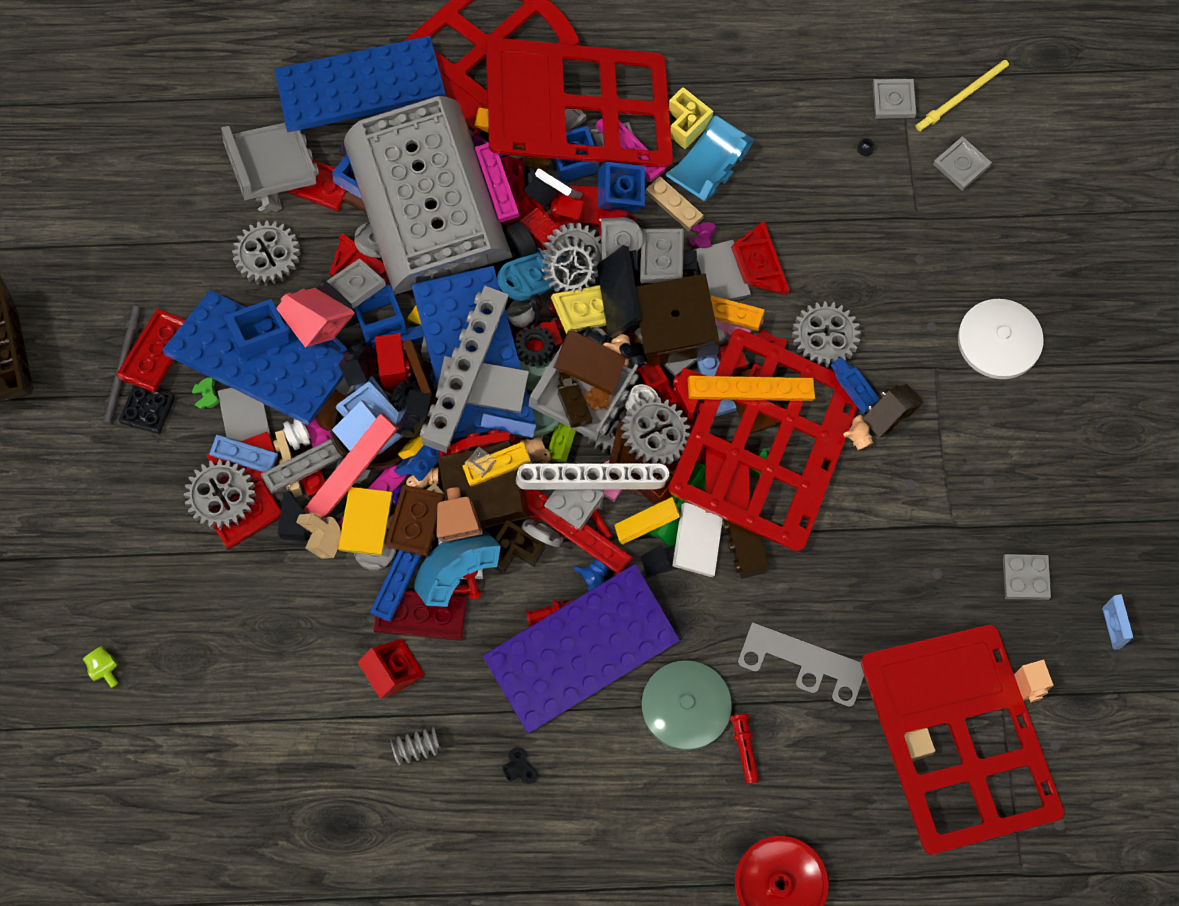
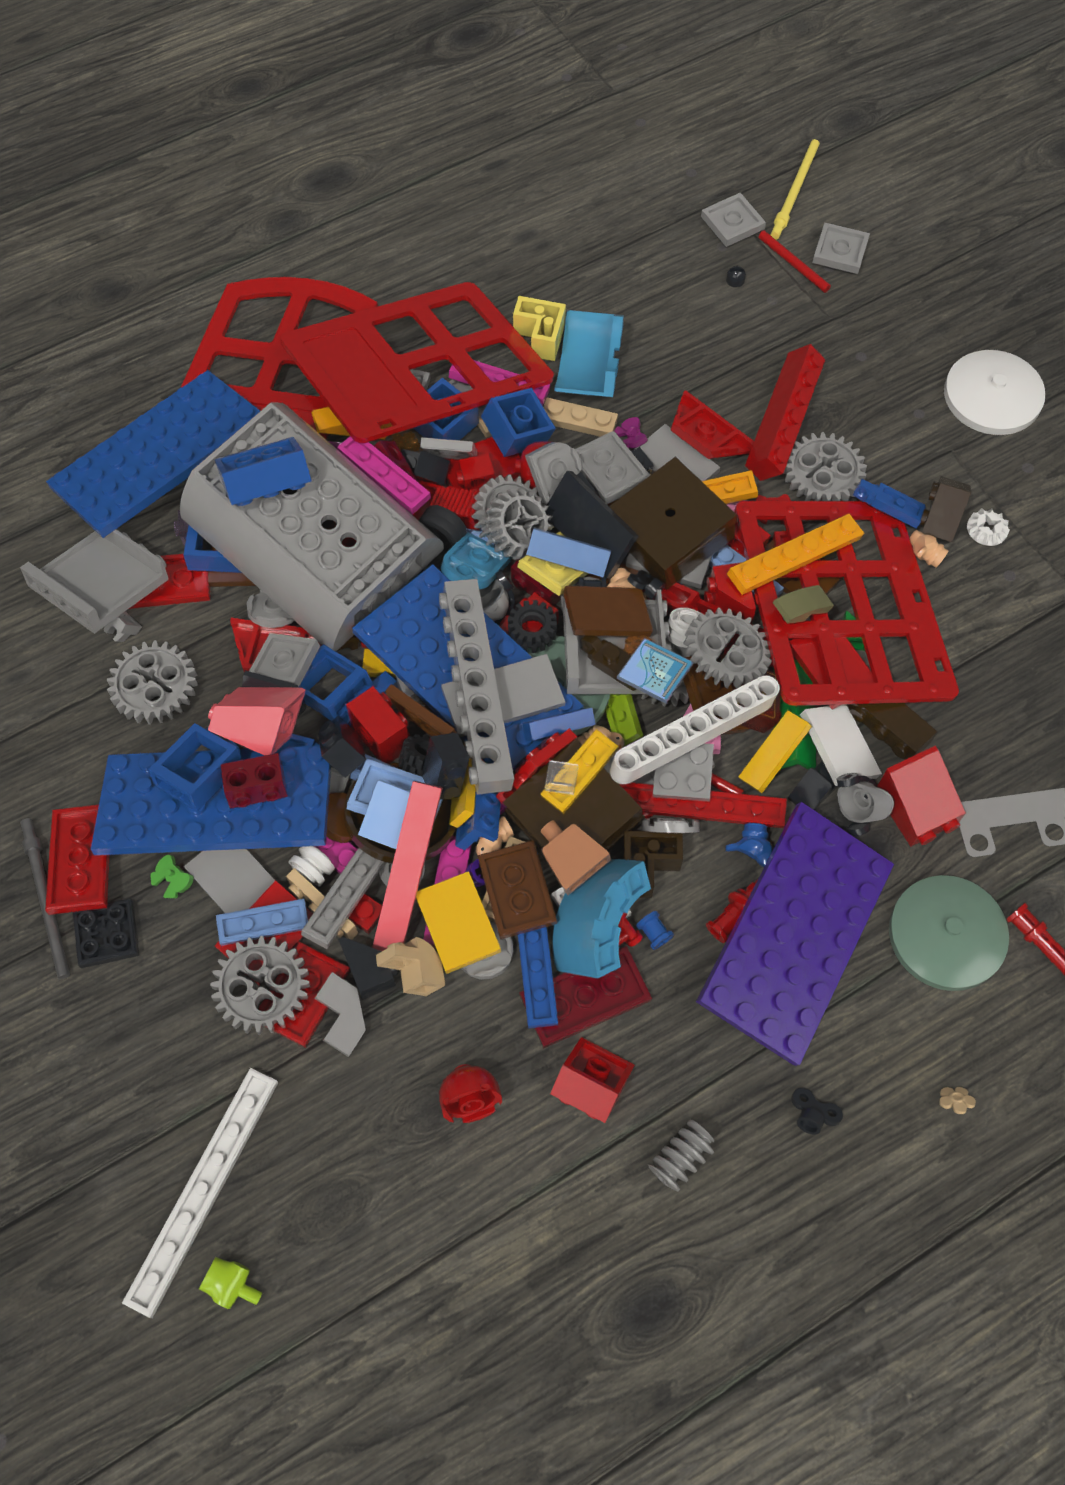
camera: 30 degrees left, 5 degrees down
none -> white tile [122,1068,278,1318]
none -> blue slope [214,437,312,506]
none -> dark red brick [221,753,288,809]
none -> light grey tile [314,972,366,1057]
none -> red cylinder [439,1064,502,1123]
none -> medium blue tile [526,528,611,577]
none -> piece [617,638,693,703]
none -> blue bush [636,911,674,950]
none -> red brick [745,344,825,481]
none -> red bar [758,230,831,293]
none -> olive slope [773,585,834,624]
none -> light grey cap [836,773,894,836]
none -> slope [877,745,966,847]
none -> tan plant [939,1087,976,1114]
none -> white gear [967,508,1010,546]

